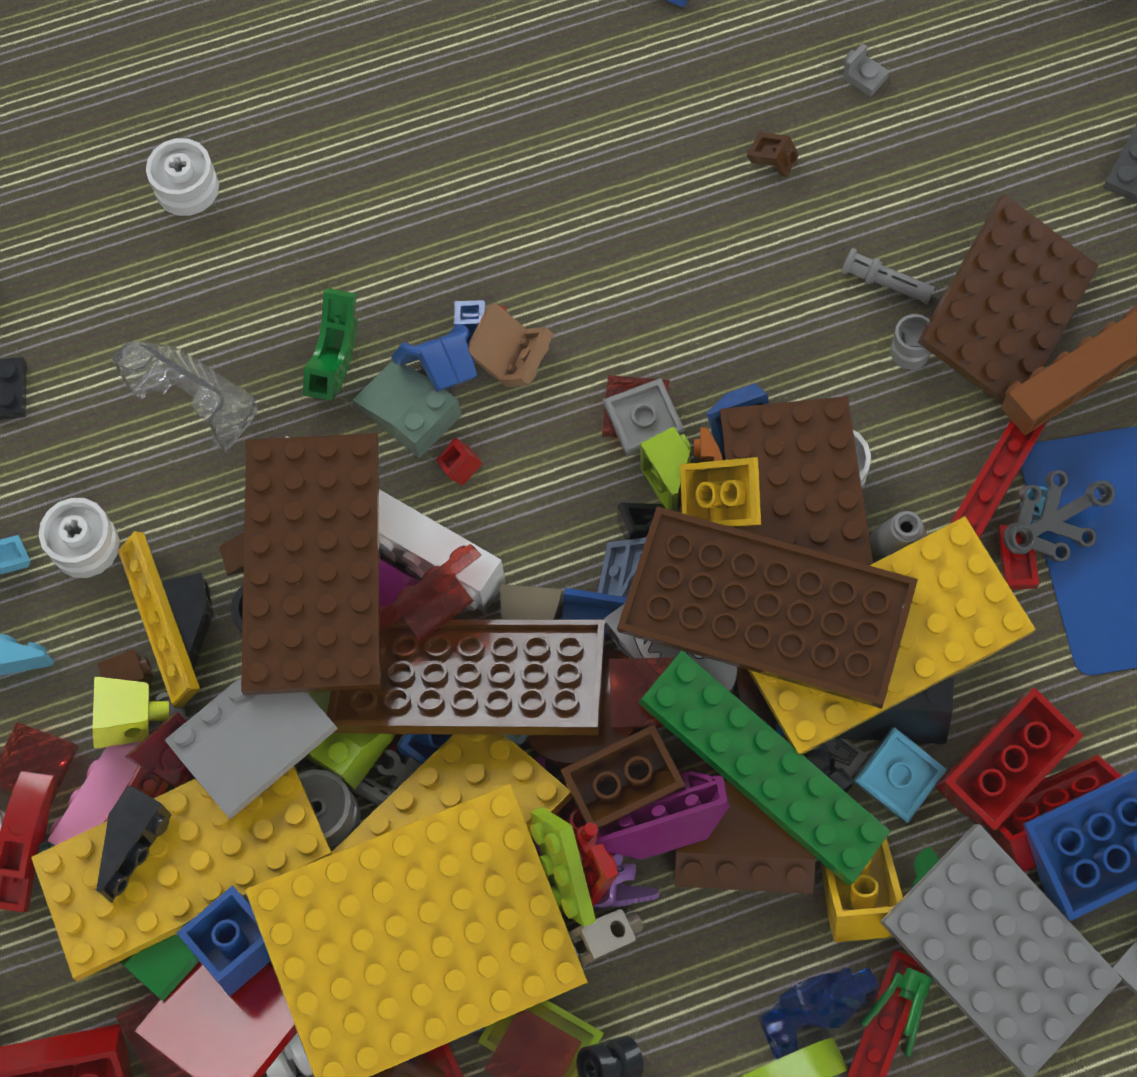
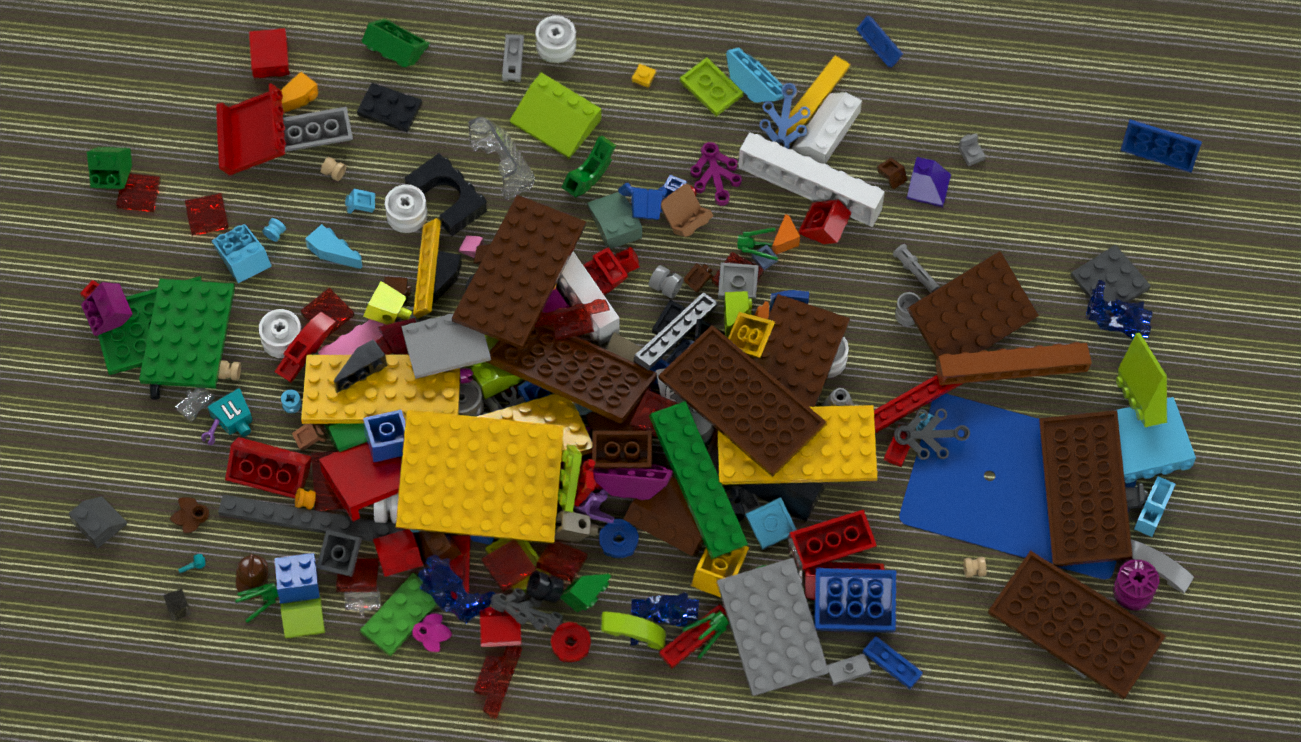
camera: 20 degrees right, 5 degrees down
none -> medium azure wheel [281,390,301,413]
none -> nougat bracket [292,424,327,451]
none -> black arch [404,153,487,236]
none -> bright pink slope [459,236,484,258]
none -> magenta hinge [460,368,474,384]
none -> light grey plate [502,34,524,82]
none -> lime slope [509,72,601,159]
none -> clear red plate [536,540,588,583]
none -> green slope [560,574,612,613]
none -> red slope [583,247,628,295]
none -> blue plate [599,519,639,558]
none -> yellow plate [632,64,656,88]
none -> plate [634,292,718,371]
none -> light grey wheel [648,265,684,299]
none -> black plate [652,300,686,335]
none -> lime plate [680,57,744,117]
none -> reddish brown bracket [684,263,715,293]
none -> magenta plant [690,142,742,206]
none -> medium azure wedge [726,48,787,103]
none -> green plant [737,227,778,261]
none -> white brick [739,132,885,227]
none -> sand blue plate [752,245,778,271]
none -> medium blue plant [760,83,810,149]
none -> orange slope [772,214,800,255]
none -> yellow tile [775,55,850,144]
none -> clear piece [788,538,803,582]
none -> white slope [792,92,862,164]
none -> red slope [798,199,851,244]
none -> dark purple slope [907,157,951,207]

